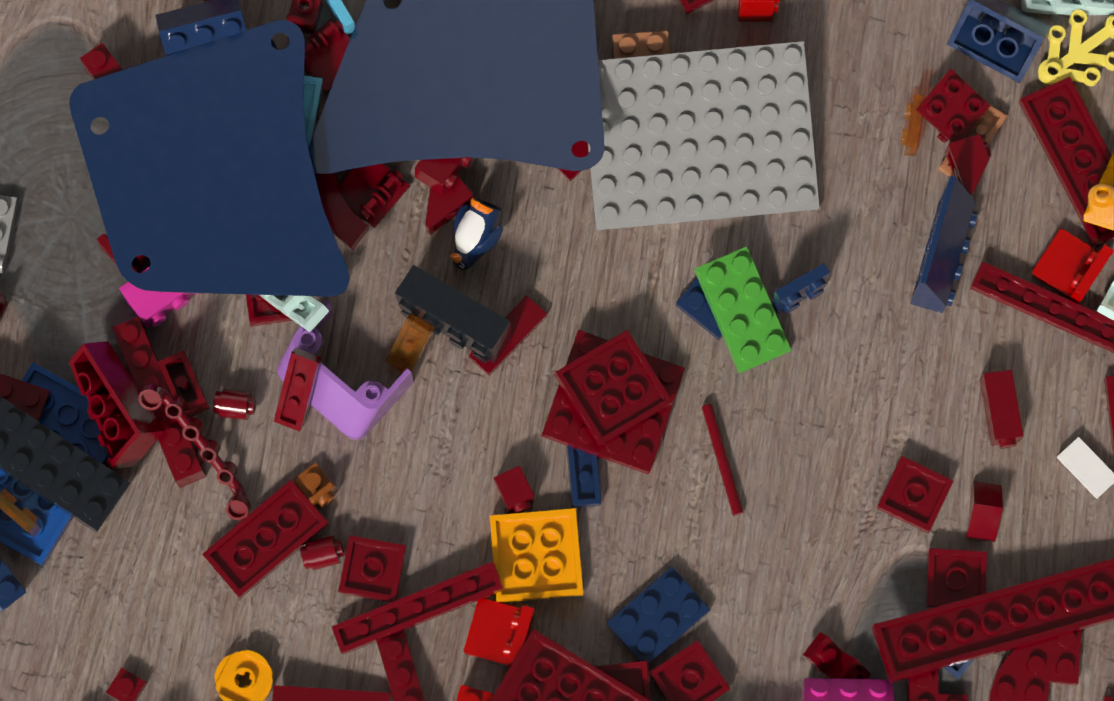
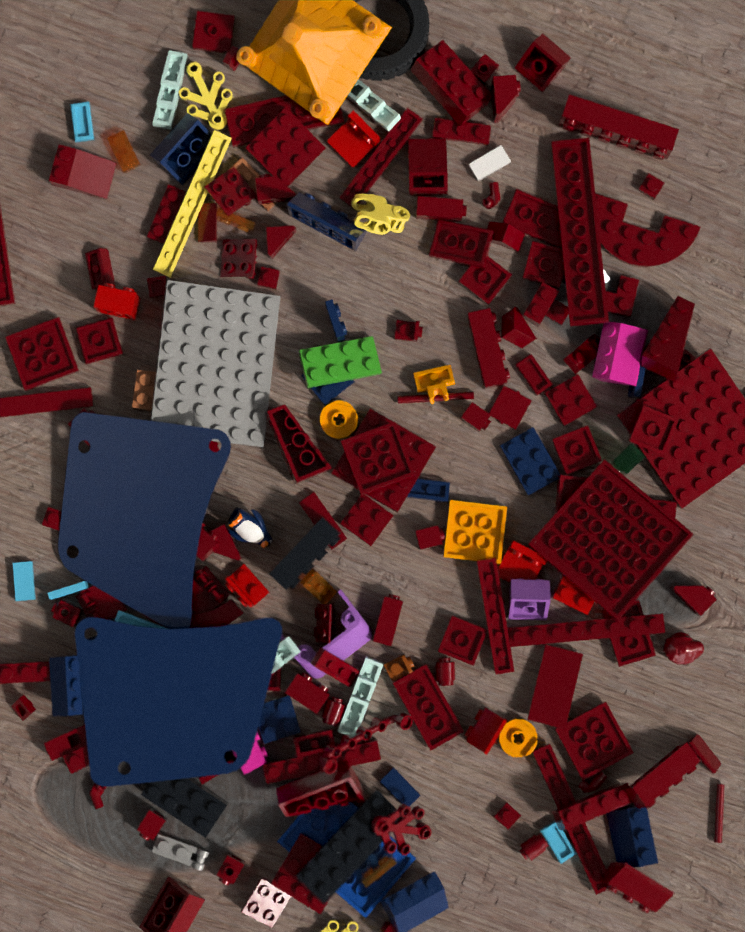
camera: 80 degrees left, 10 degrees up
none -> dark red brick [44,725,87,761]
none -> dark red arm [89,783,107,810]
none -> dark red brick [137,808,168,841]
none -> black brick [141,778,228,838]
none -> dark red plate [147,184,186,244]
none -> dark red plate [147,275,167,298]
none -> light yellow plate [152,130,232,278]
none -> dark red slope [198,203,218,243]
none -> dark red hinge [220,239,258,279]
none -> red bracket [225,563,270,608]
none -> dark red plate [246,107,326,187]
none -> dark red plate [258,266,280,290]
none -> dark blue plate [259,696,301,744]
none -> dark red slope [266,225,297,259]
none -> dark red wedge [266,404,332,484]
none -> dark red brick [285,672,330,714]
none -> dark red hinge [314,603,335,643]
none -> light orange plate [320,400,358,439]
none -> light aqua slope [337,656,384,737]
none -> dark red plate [340,495,394,546]
none -> light yellow piece [351,193,410,235]
none -> dark red plant [372,804,431,855]
none -> dark red brick [373,594,403,646]
none -> dark blue tile [380,767,421,807]
none -> dark red bracket [395,320,423,342]
none -> dark red slope [408,139,448,196]
none -> light orange plate [413,364,455,404]
none -> dark red tile [429,219,494,268]
none -> dark red brick [461,402,491,432]
none -> red slope [464,707,507,755]
none -> dark red brick [467,308,510,389]
none -> dark red arm [482,182,501,209]
none -> dark red piece [489,386,532,430]
none -> dark red tile [502,189,562,249]
none -> dark red slope [502,306,537,348]
none -> medium lavender slope [508,578,550,621]
none -> dark red tile [515,354,553,396]
none -> dark red brick [523,282,559,327]
none -> dark red plate [544,374,597,426]
none -> dark red plate [545,299,569,326]

